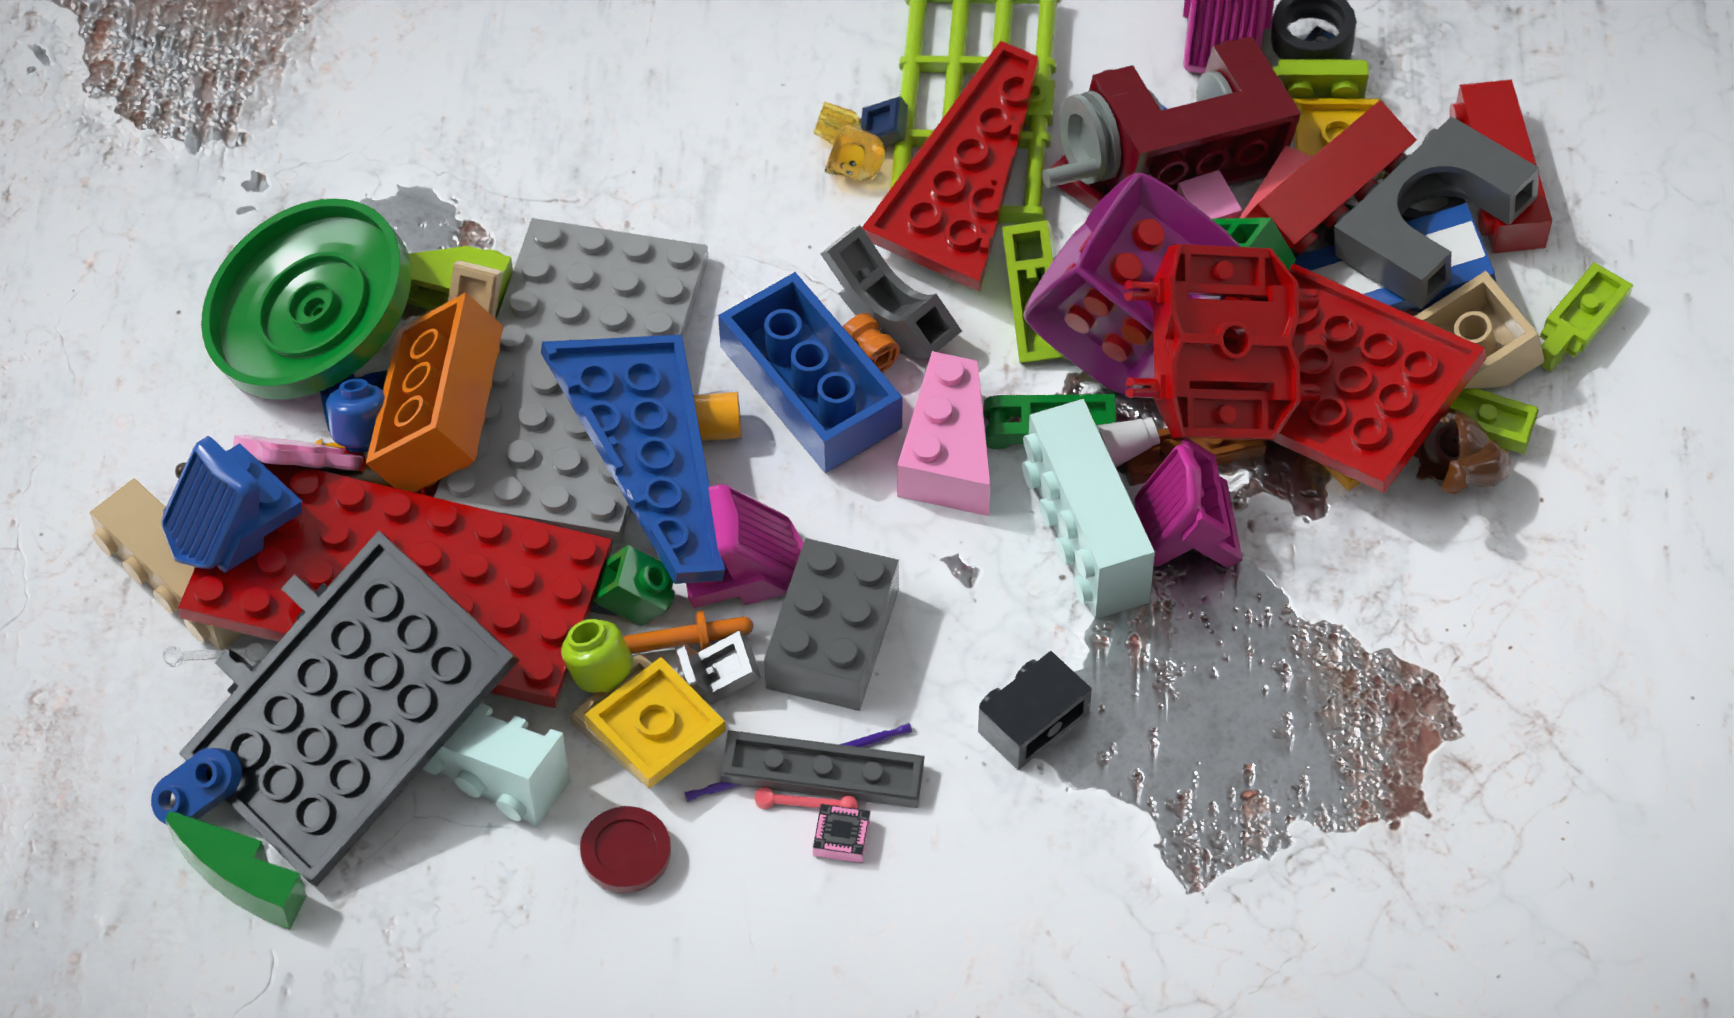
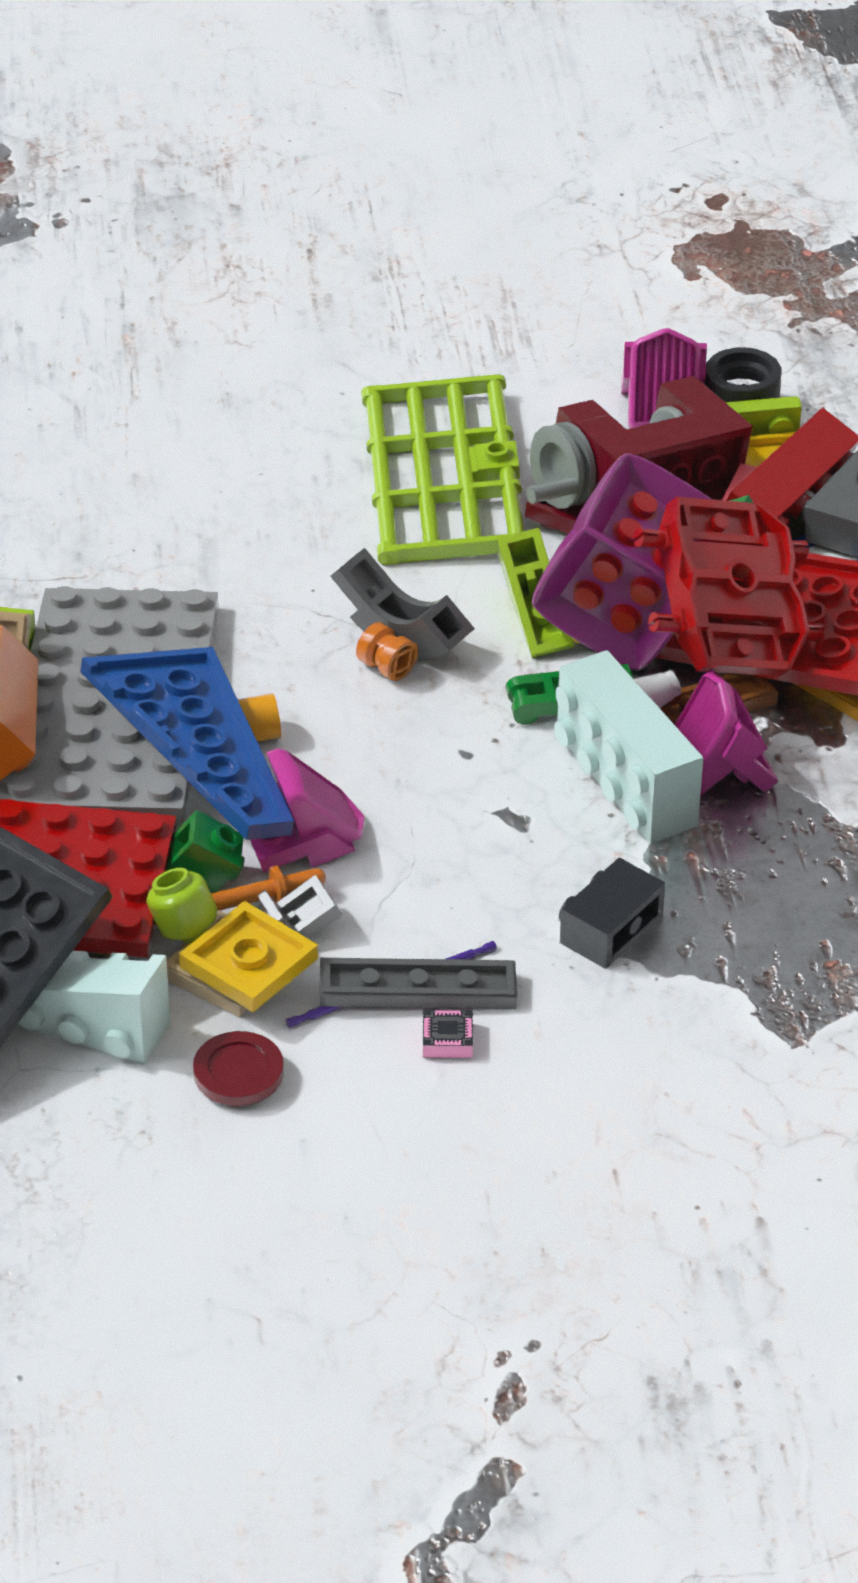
camera: 10 degrees left, 15 degrees down
blue brick [718,272,902,474] -> none
coral hinge [754,787,858,809] -> none
dark grey brick [764,538,899,711] -> none
clear yellow piece [813,101,885,182] -> none
dark blue tile [859,96,908,152] -> none
red wing [862,40,1039,292] -> none
bright pink wedge [897,351,990,516] -> none

